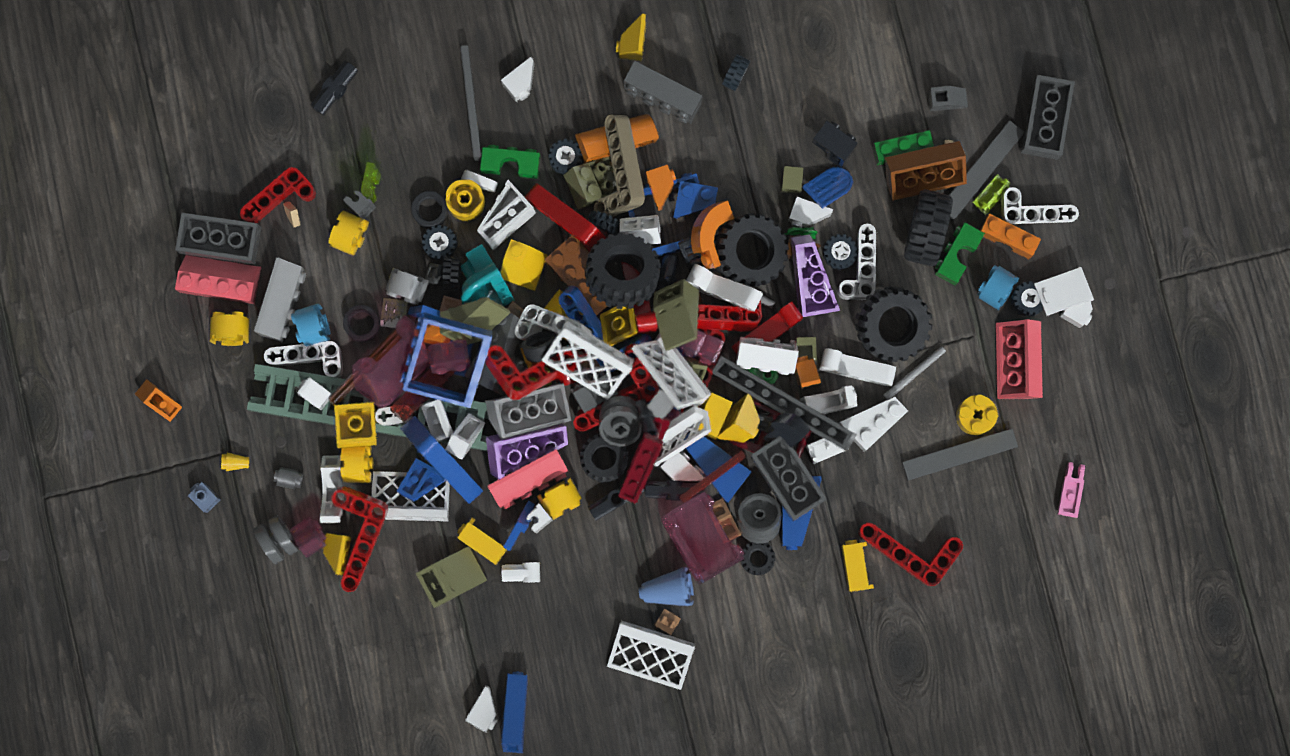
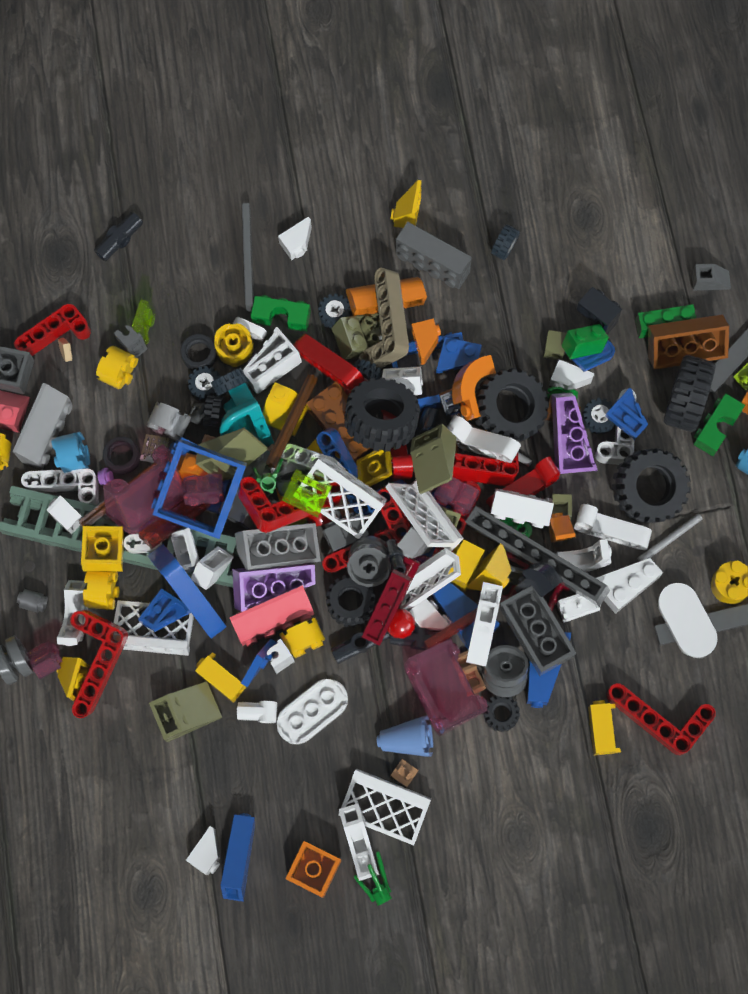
camera: 10 degrees right, 10 degrees down
none -> medium lavender plate [98,468,114,487]
none -> black wheel [211,368,247,396]
none -> green plant [253,458,283,494]
none -> reddish brown axle [266,374,318,468]
none -> white tile [277,679,348,744]
none -> clear neon green plate [282,469,332,518]
none -> orange brick [285,841,342,898]
none -> white arch [339,804,379,881]
none -> green plant [354,851,392,906]
none -> red hair [387,609,415,639]
none -> white slope [466,582,503,667]
none -> green brick [561,324,609,359]
none -> blue wing [605,388,648,440]
none -> white tile [658,583,717,658]

